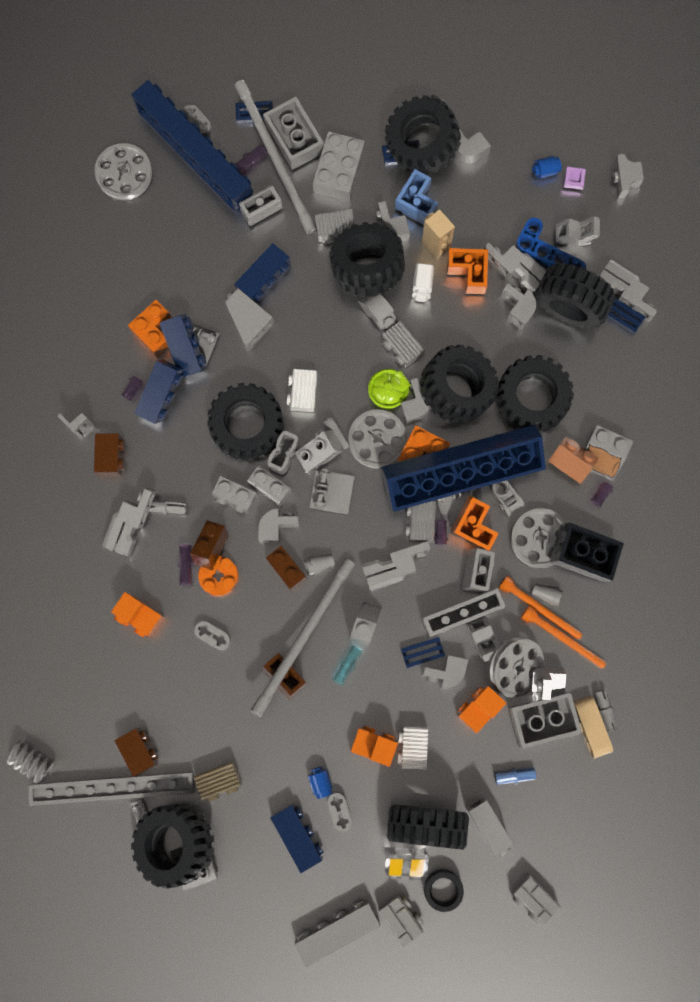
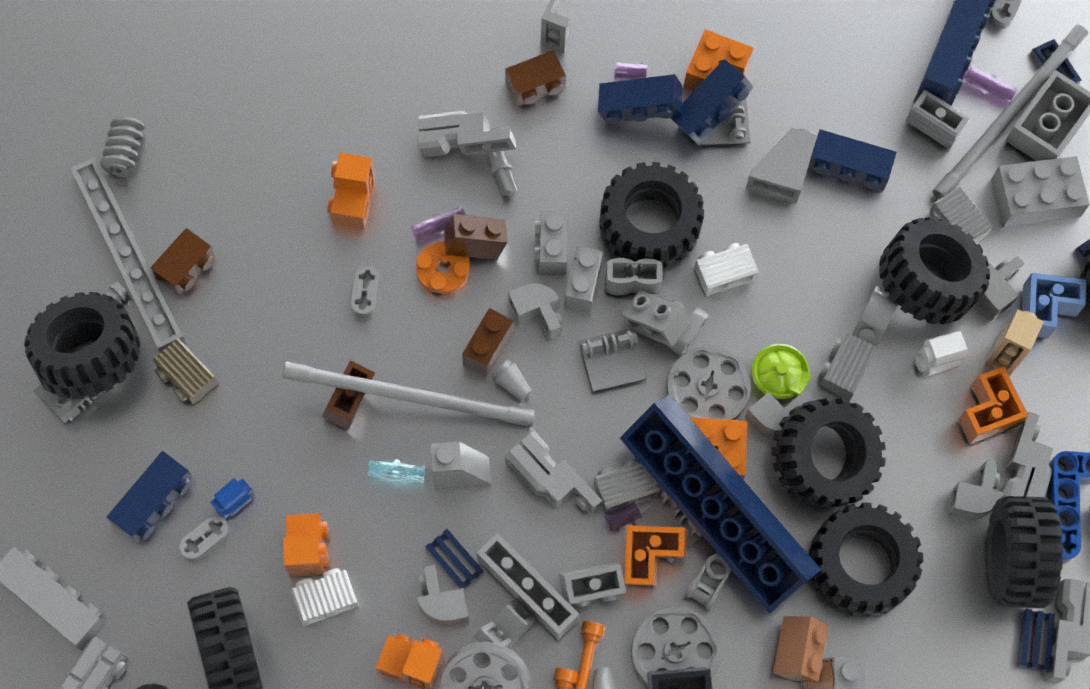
camera: 60 degrees right, 10 degrees down
clear slope [384,847,429,880] -> none

